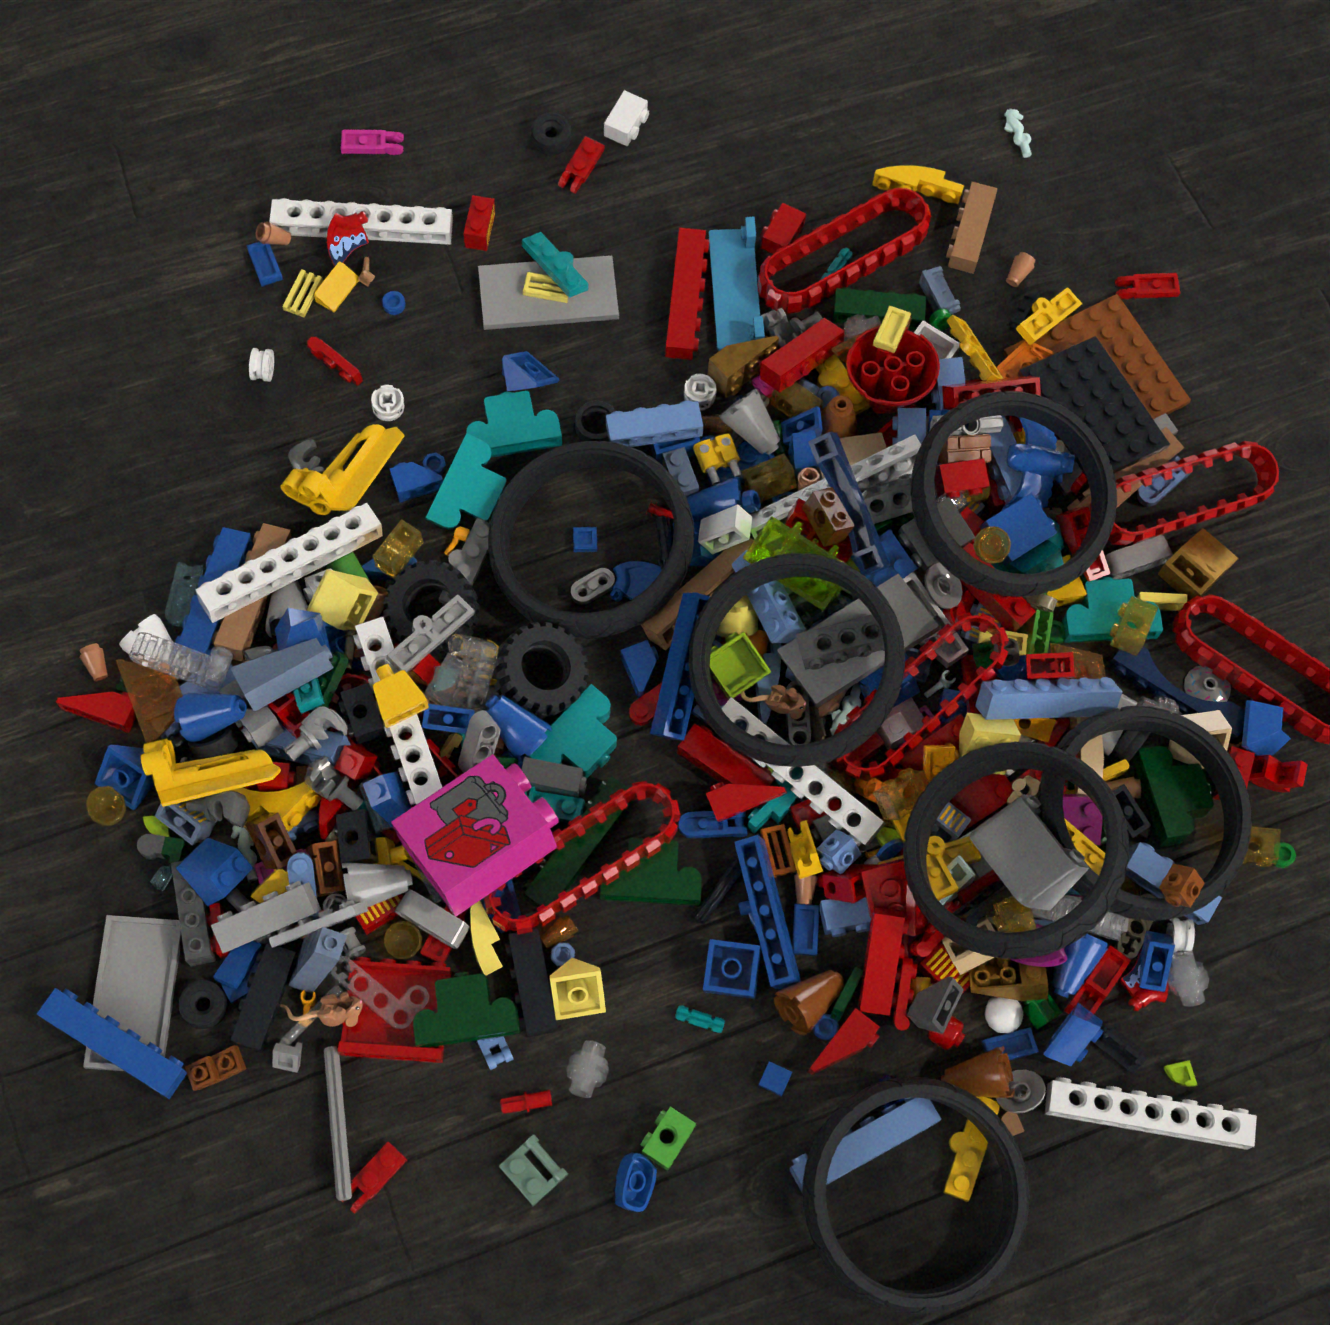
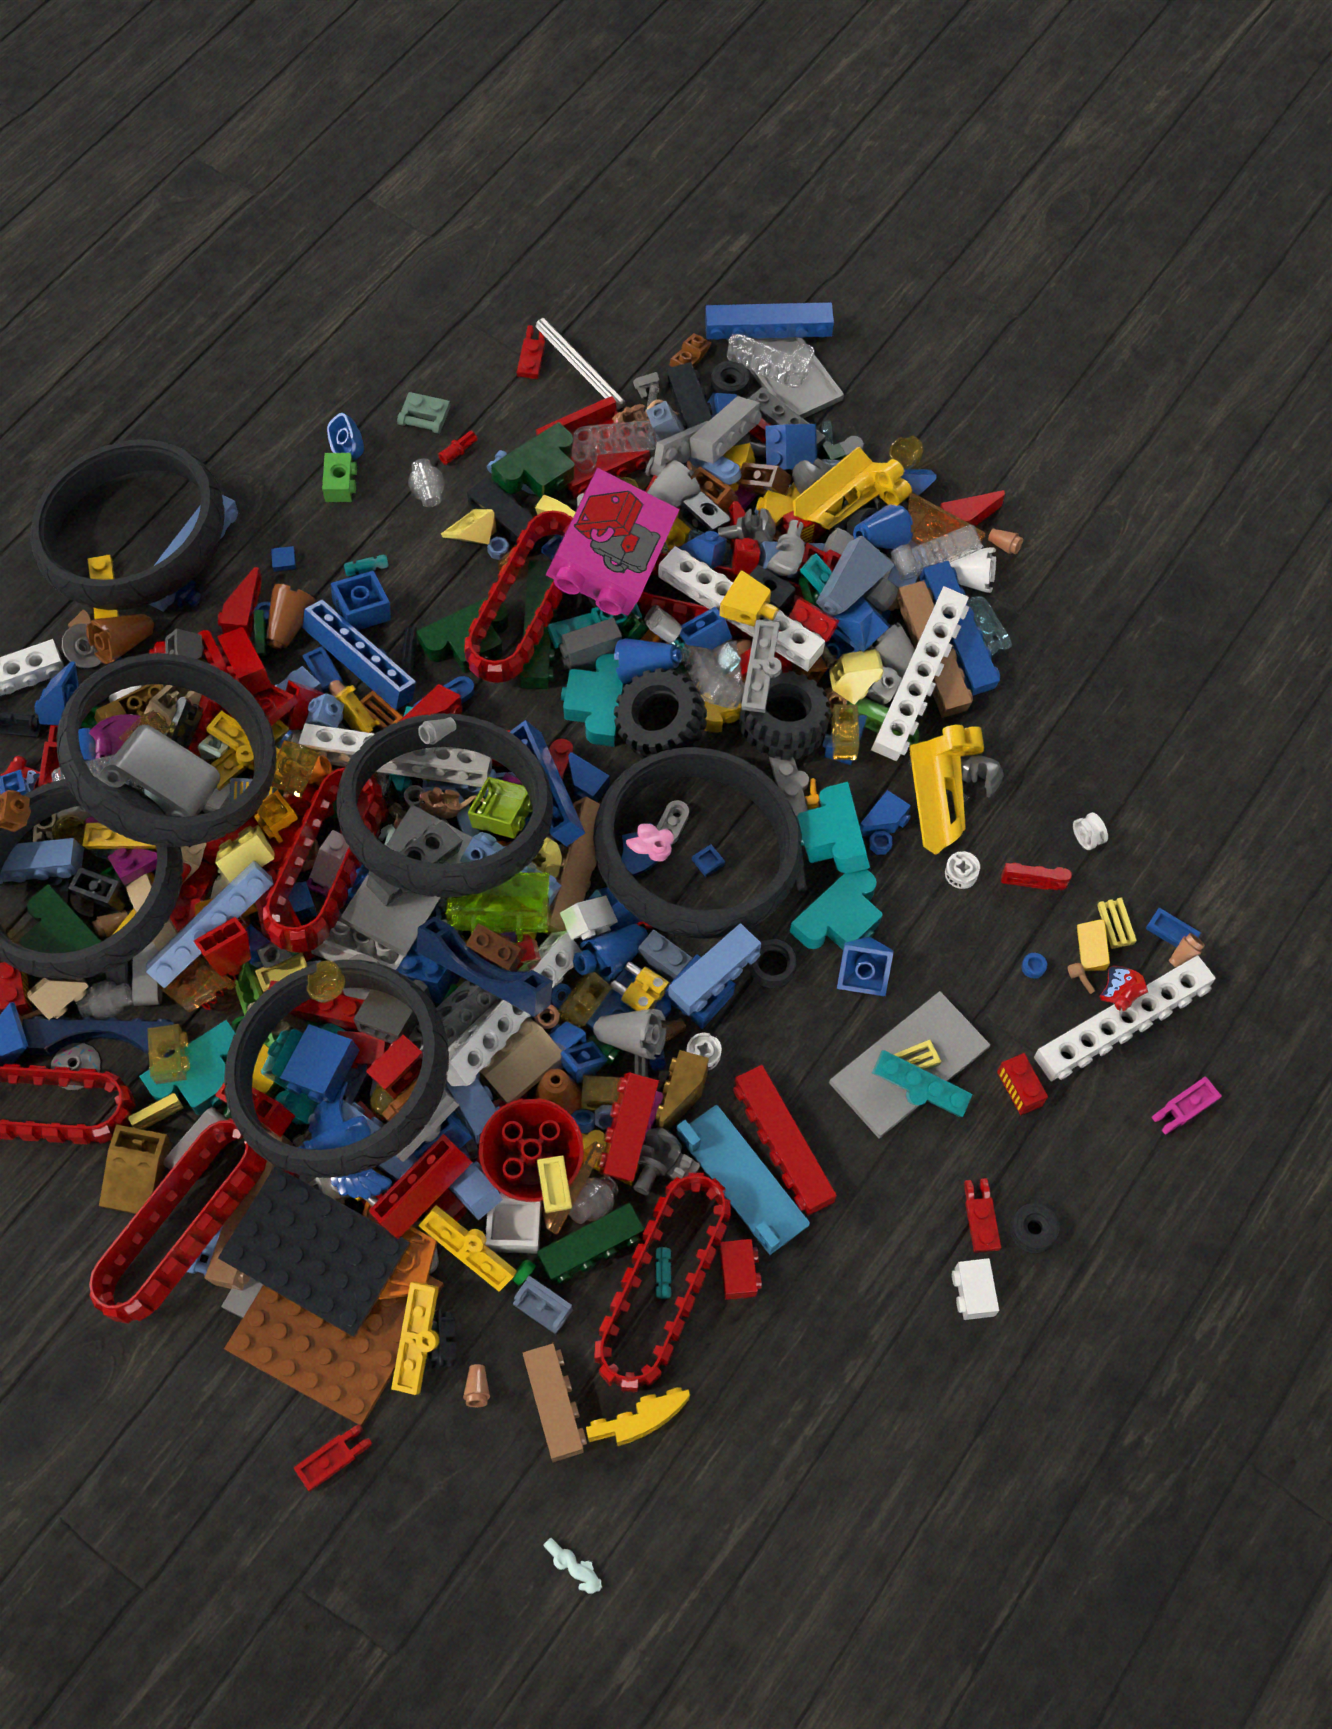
camera: 150 degrees right, 5 degrees down
none -> light grey cone [418,717,456,744]
none -> bright pink plate [626,824,674,861]
none -> clear beam [727,334,814,388]
none -> red plate [789,598,839,642]

